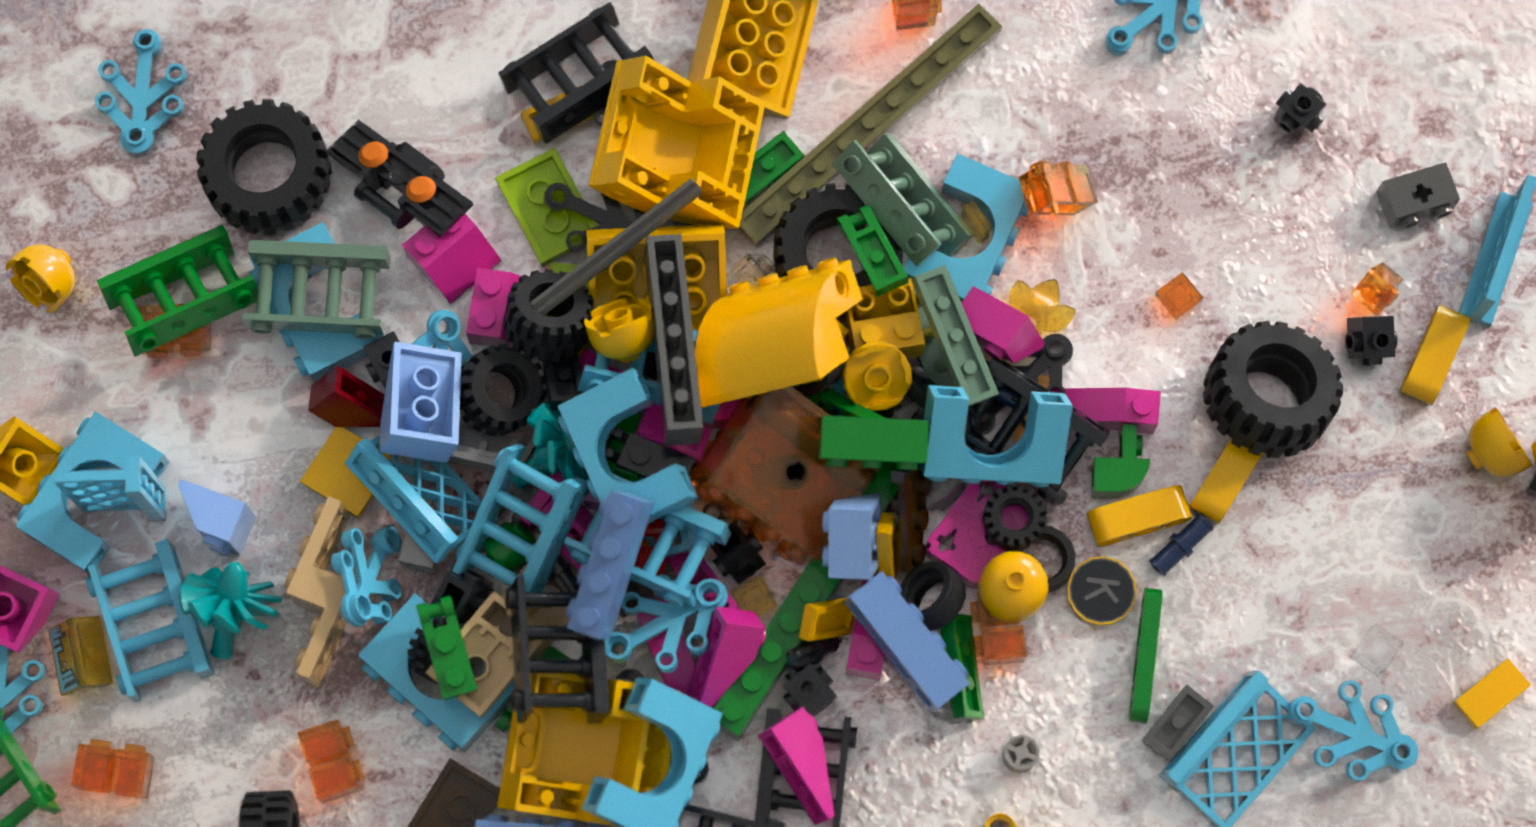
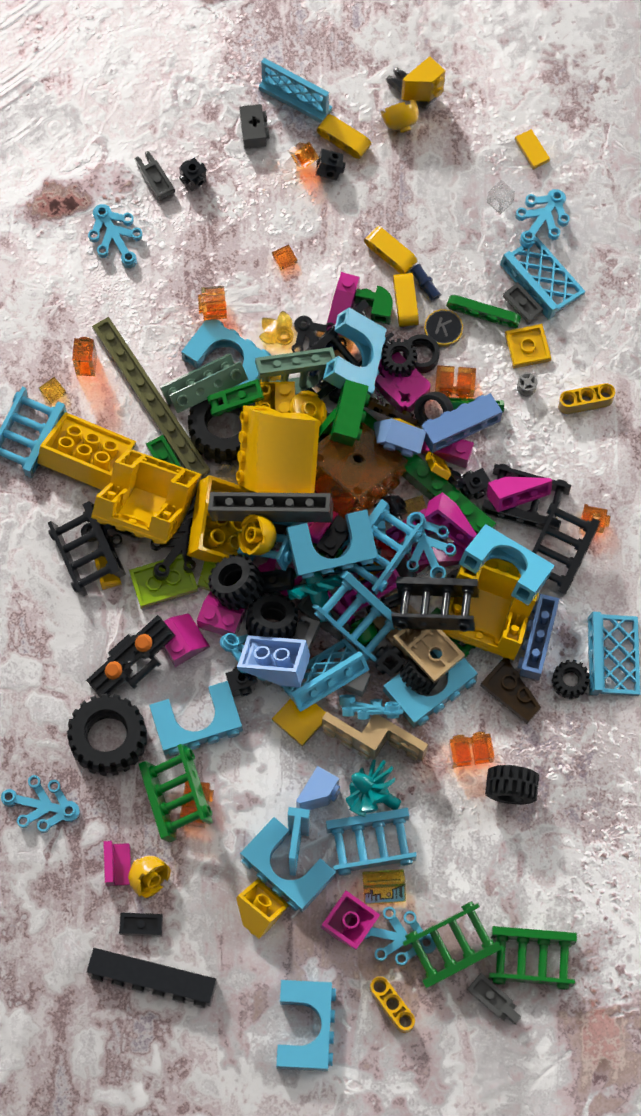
camera: 80 degrees left, 5 degrees down
clear orange piece [71,739,155,799] -> none
sand green fence [242,240,391,339] -> none
dark red slope [308,366,385,427] -> none
green plate [416,596,478,701] -> none
dark grey axle [530,179,702,316] -> none
medium blue brick [566,490,654,640] -> none
clear yellow tile [961,201,991,244] -> none
dark pink slope [962,286,1045,363] -> none
yellow cylinder [978,551,1049,623] -> none
black tyre [1203,321,1343,458] -> none
none -> dark pink panel [104,841,131,887]
none -> dark grey hinge [134,151,175,201]
none -> yellow tile [504,324,552,369]

